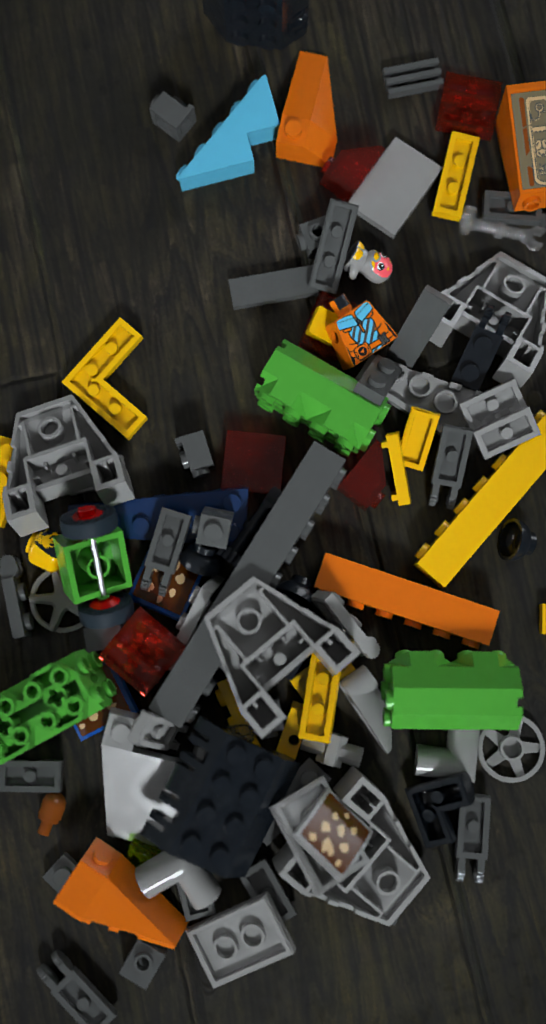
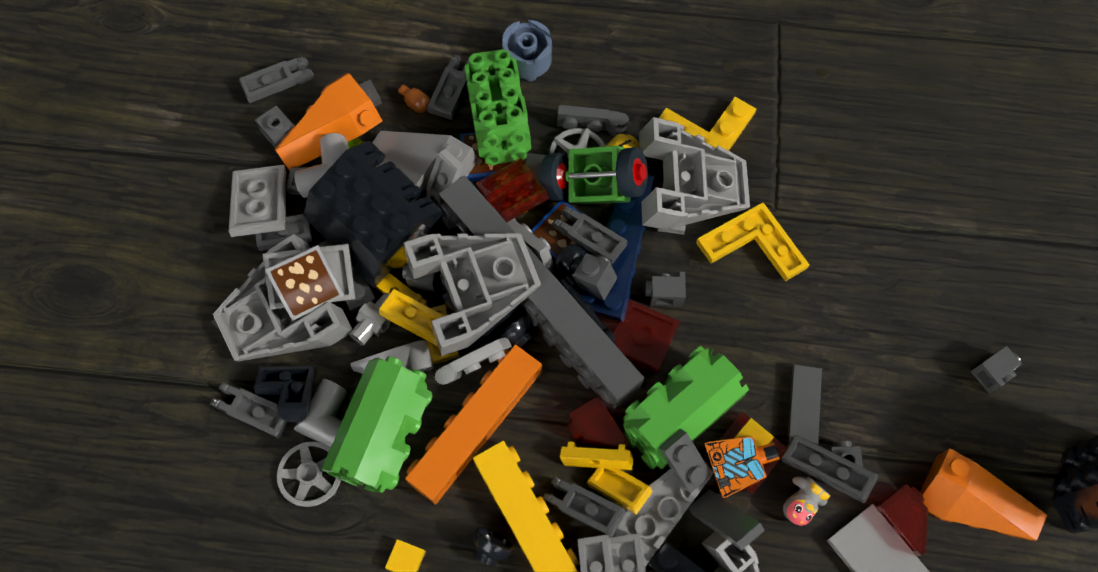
camera: 105 degrees right, 15 degrees down
medium azure slope [176,74,280,191] -> none

